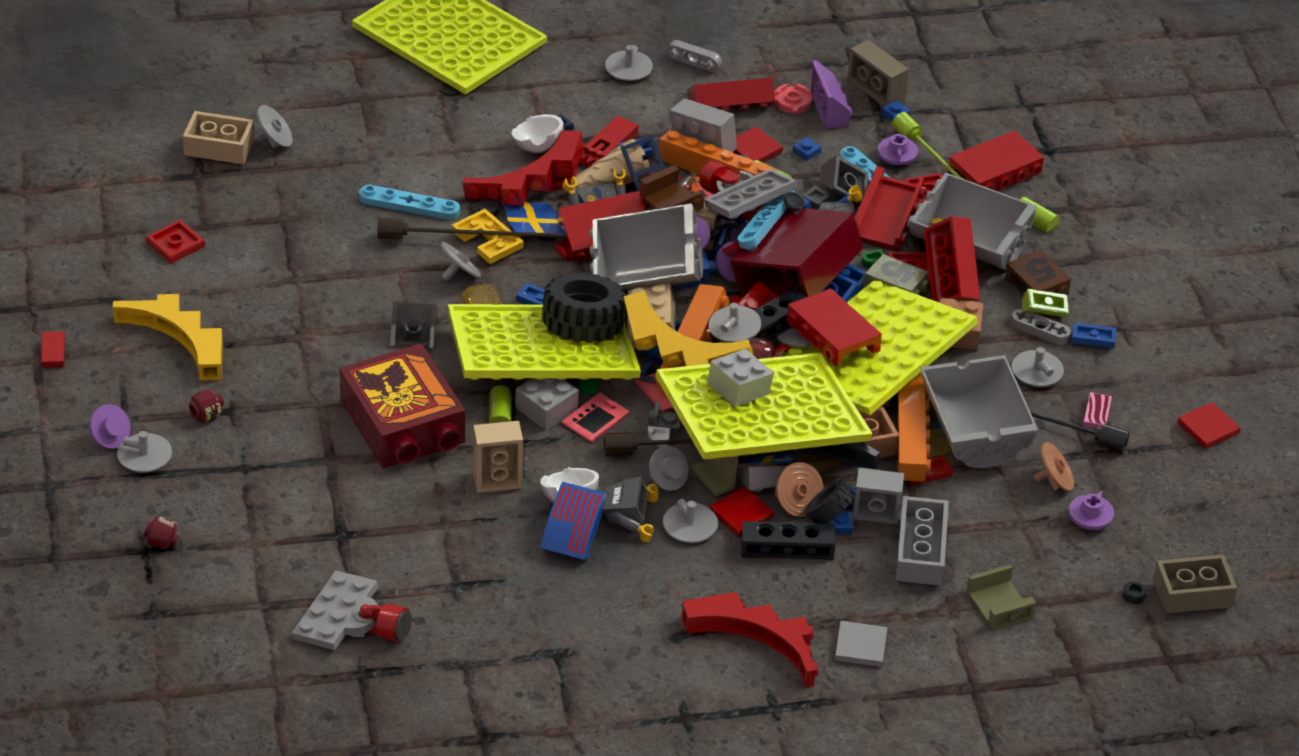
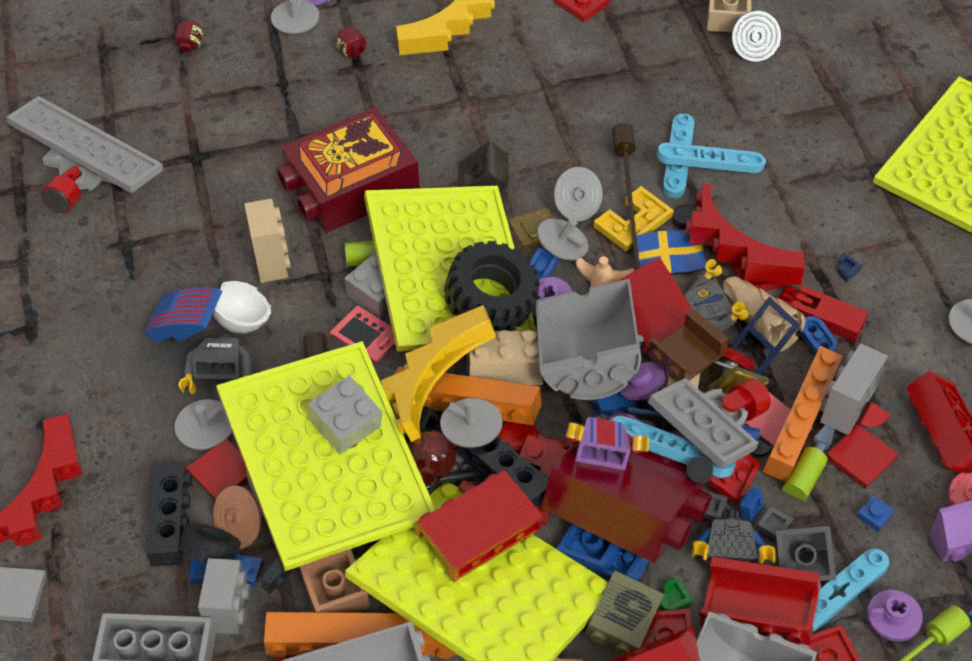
camera: 90 degrees right, 10 degrees up
white cylinder [511,114,563,154] -> none
none -> light grey plate [6,96,163,193]
none -> light grey shield [537,218,588,260]
none -> torso [566,414,650,470]
none -> light nougat piece [575,256,636,288]
none -> medium azure piece [656,143,766,173]

